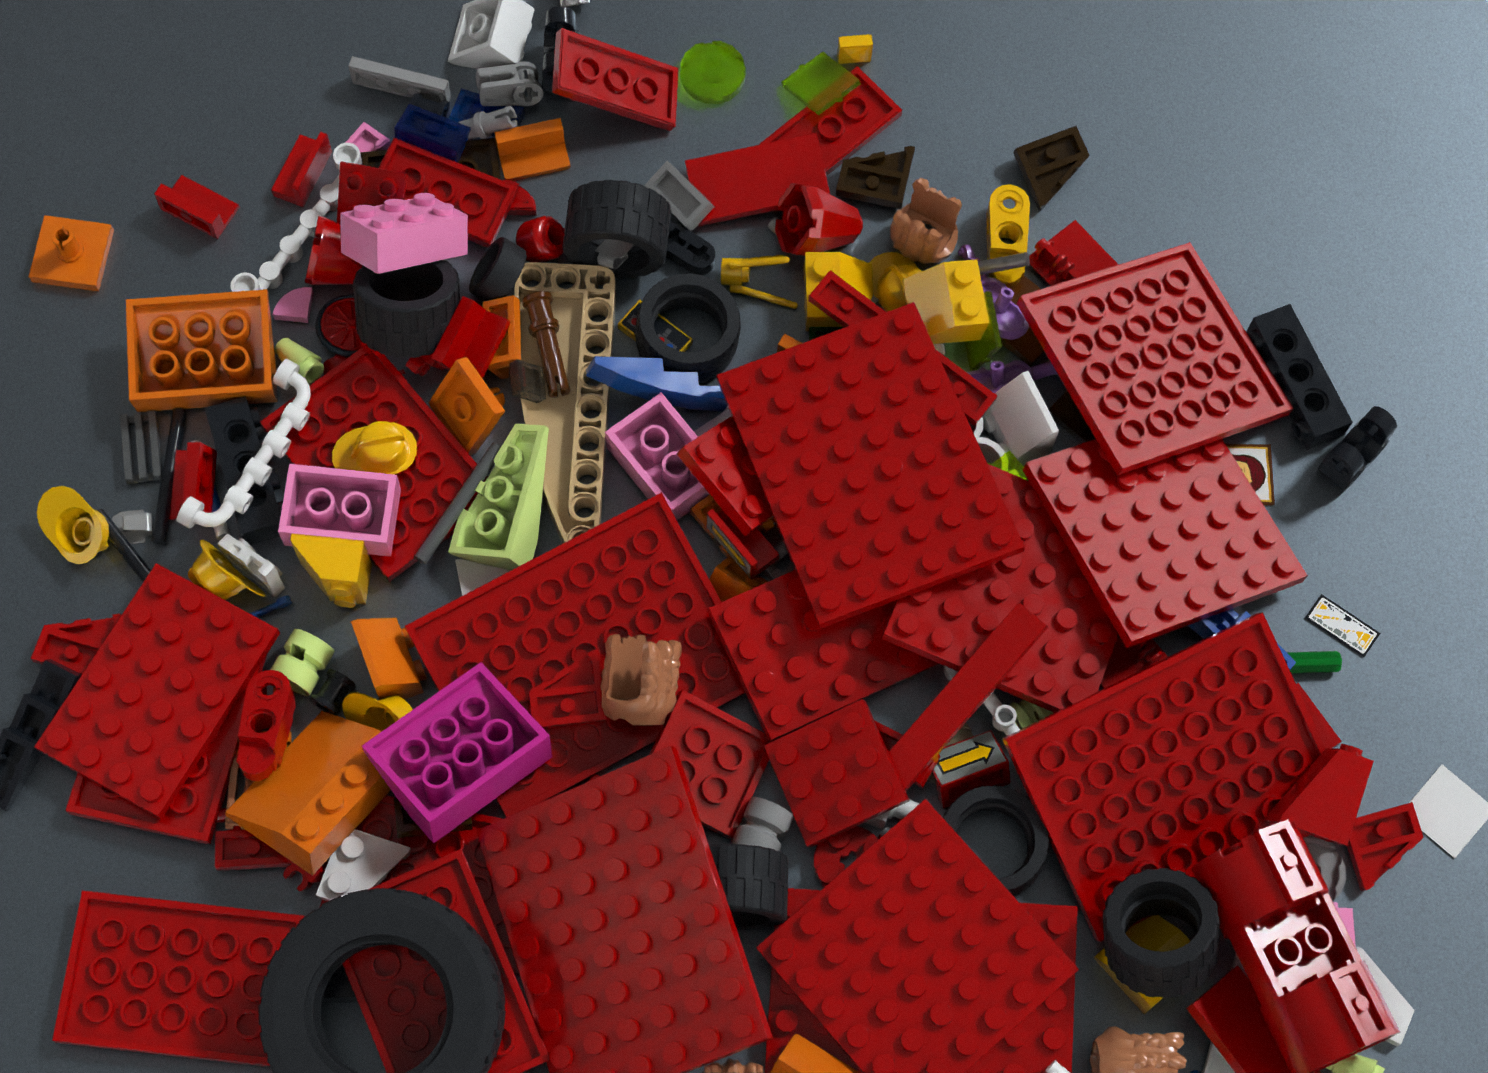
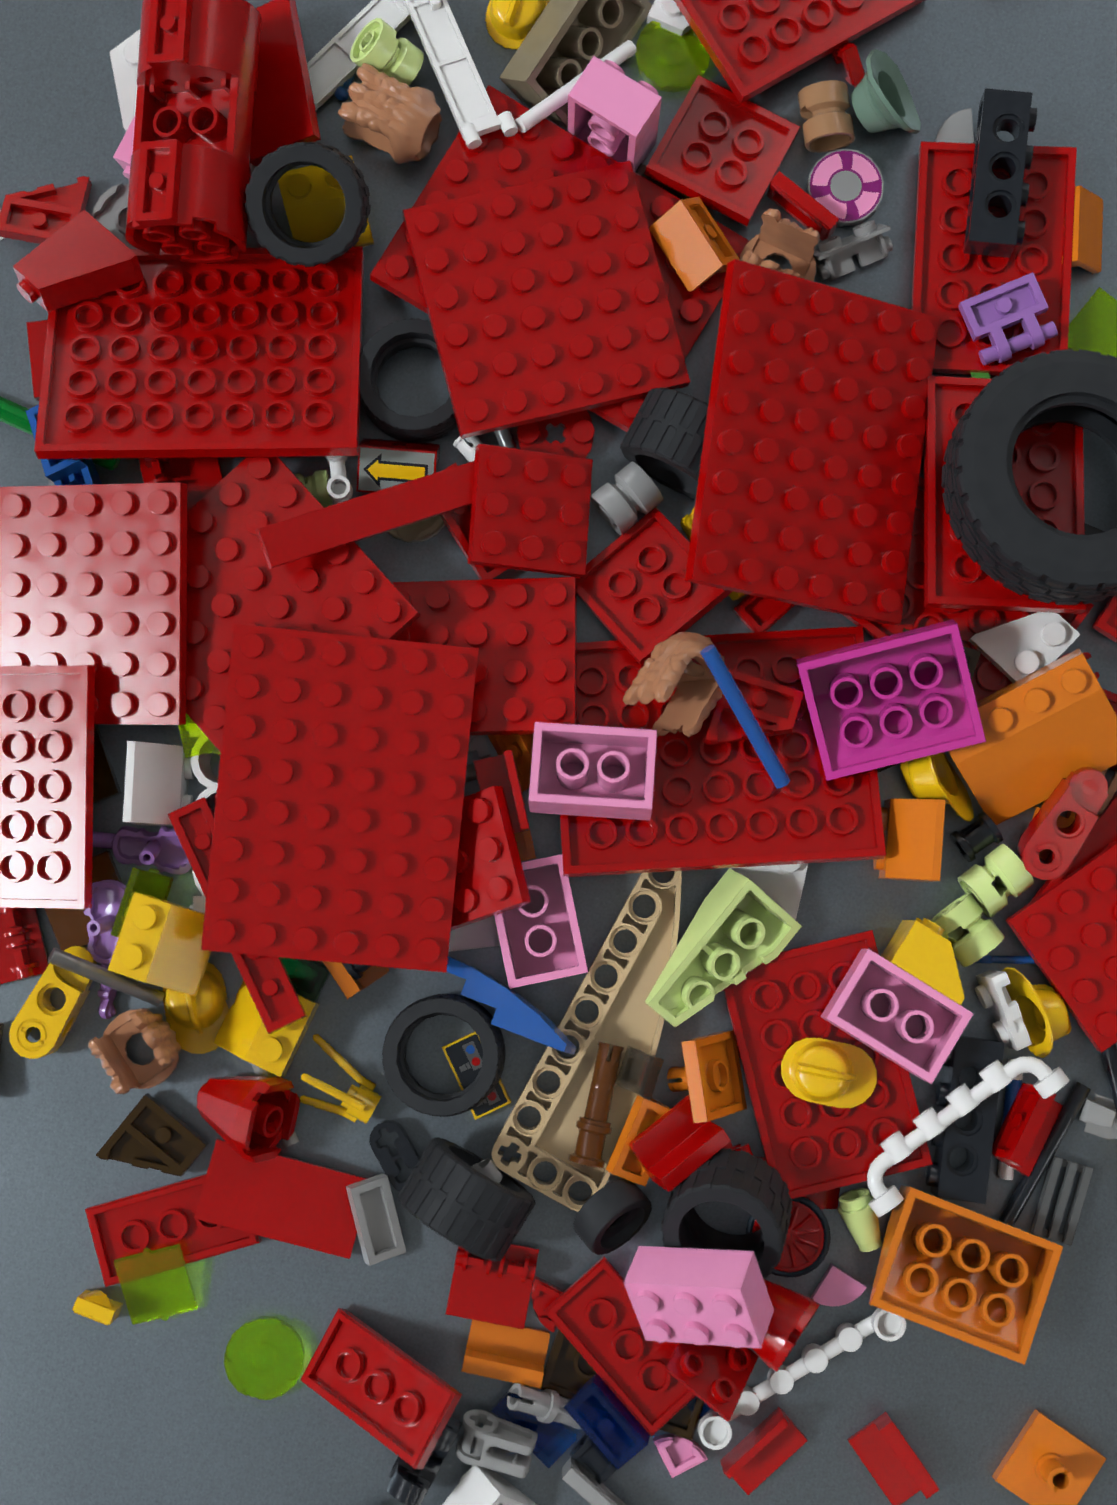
camera: 150 degrees left, 15 degrees up
dark grey bar [414,442,501,565] -> none
red head [516,216,565,263] -> none
none -> red hinge [445,1244,539,1330]
none -> bright pink brick [529,722,657,821]
none -> blue bar [700,644,790,789]
none -> yellowish green wheel [930,892,1005,967]

